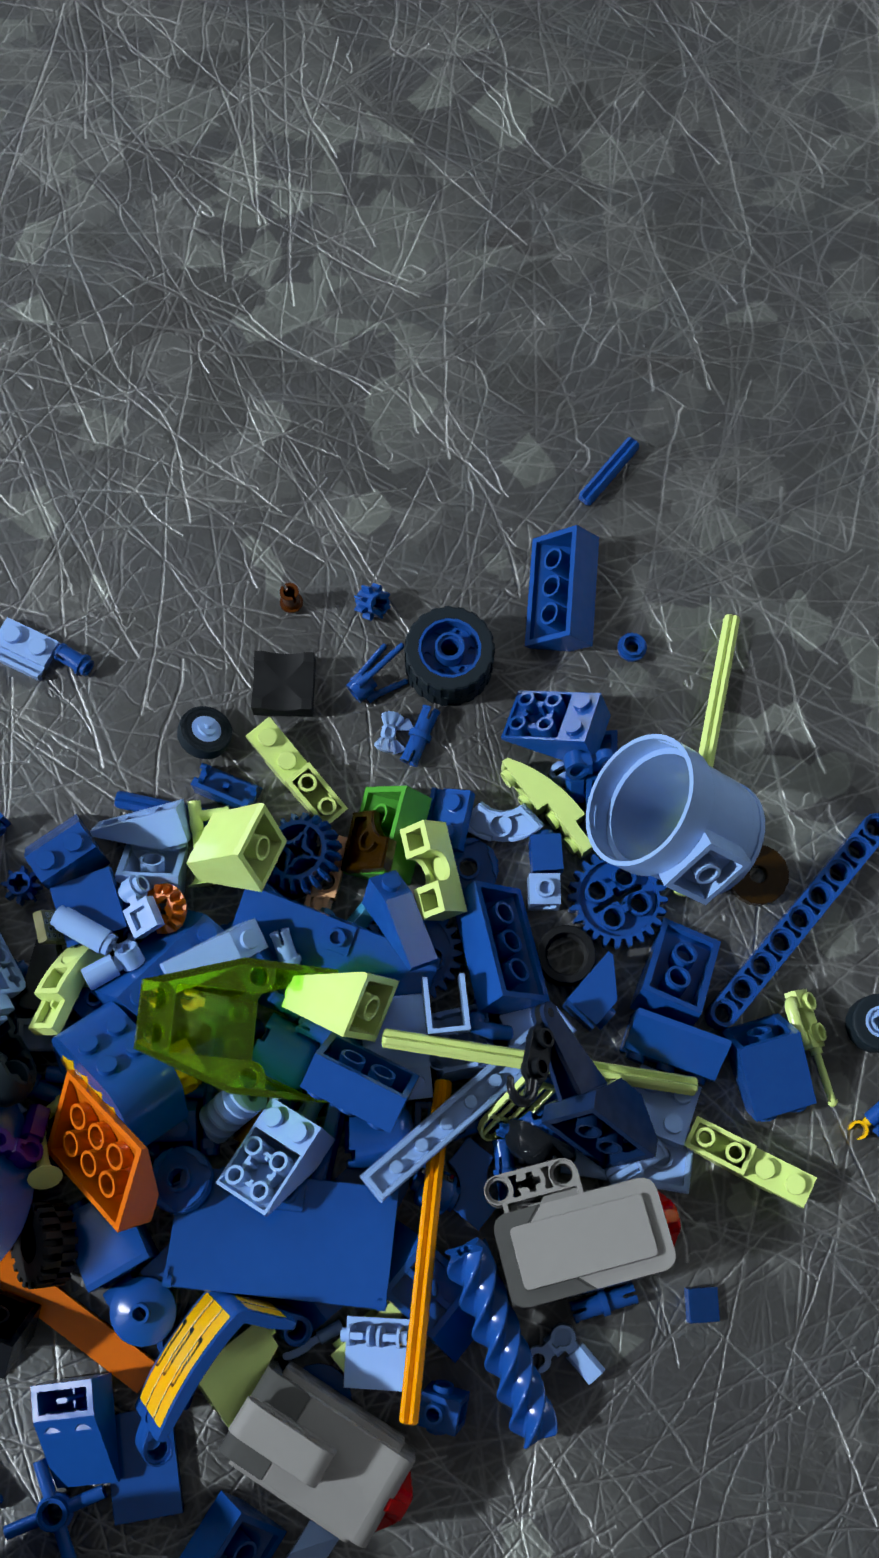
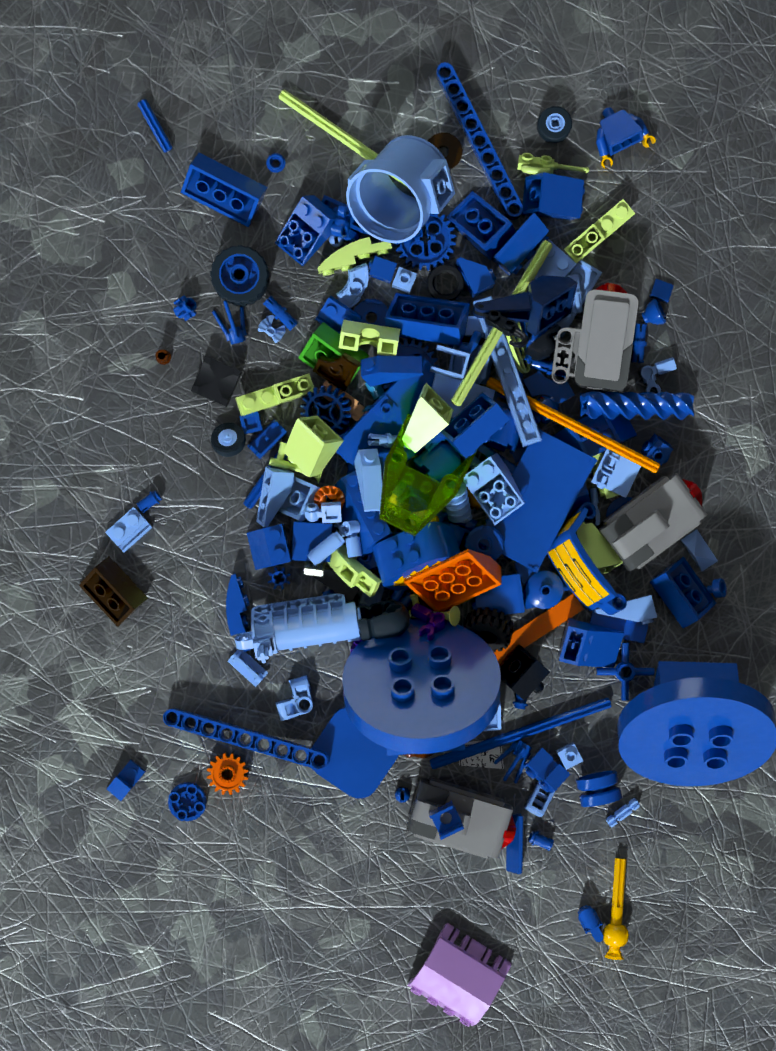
camera: 65 degrees left, 15 degrees up
none -> blue plate [239,411,263,435]
none -> light blue slope [594,594,657,625]
none -> blue brick [642,299,667,325]

